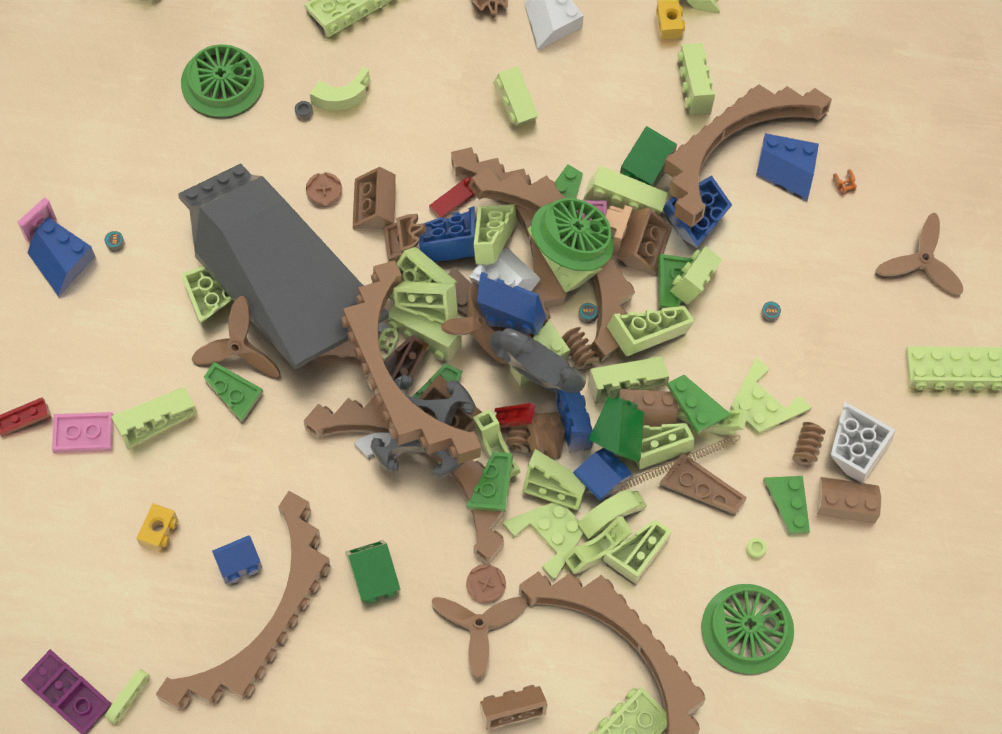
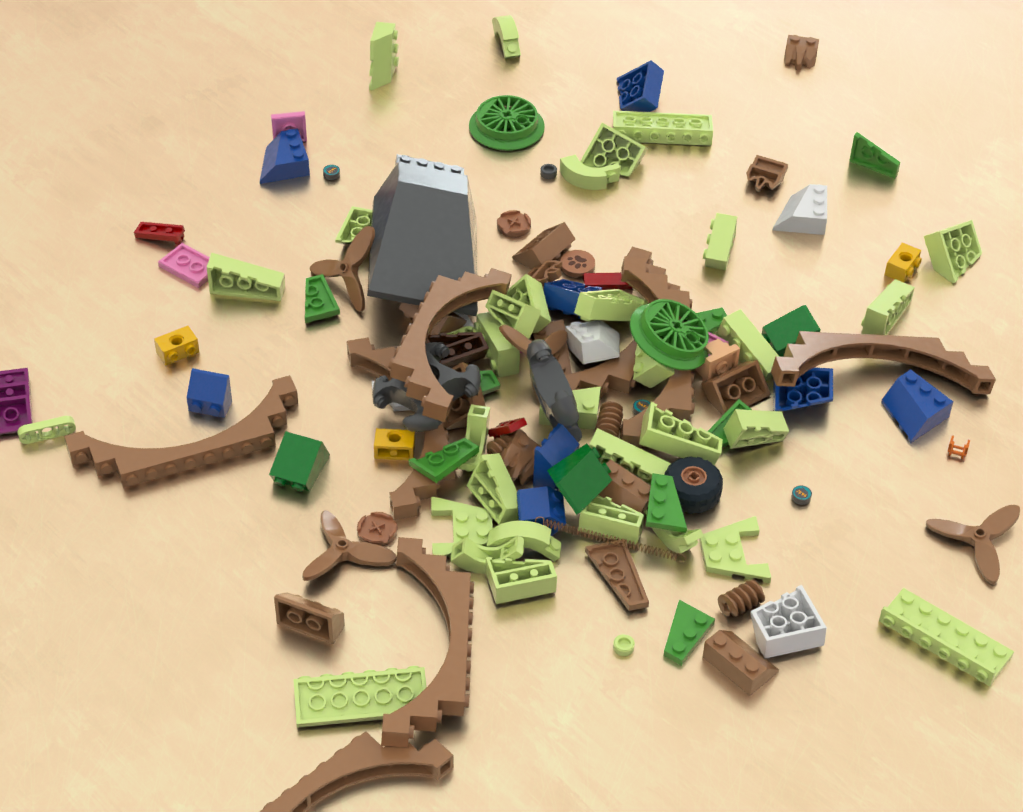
camera: 40 degrees right, 20 degrees down
blue wedge [477,272,546,335] -> none
bright green piece [701,584,794,674] -> none
none -> yellowish green wedge [369,22,399,90]
none -> yellow brick [374,428,415,461]
none -> nougat tile [560,250,595,278]
none -> yellowish green wedge [580,123,648,177]
none -> black wheel [664,457,723,514]

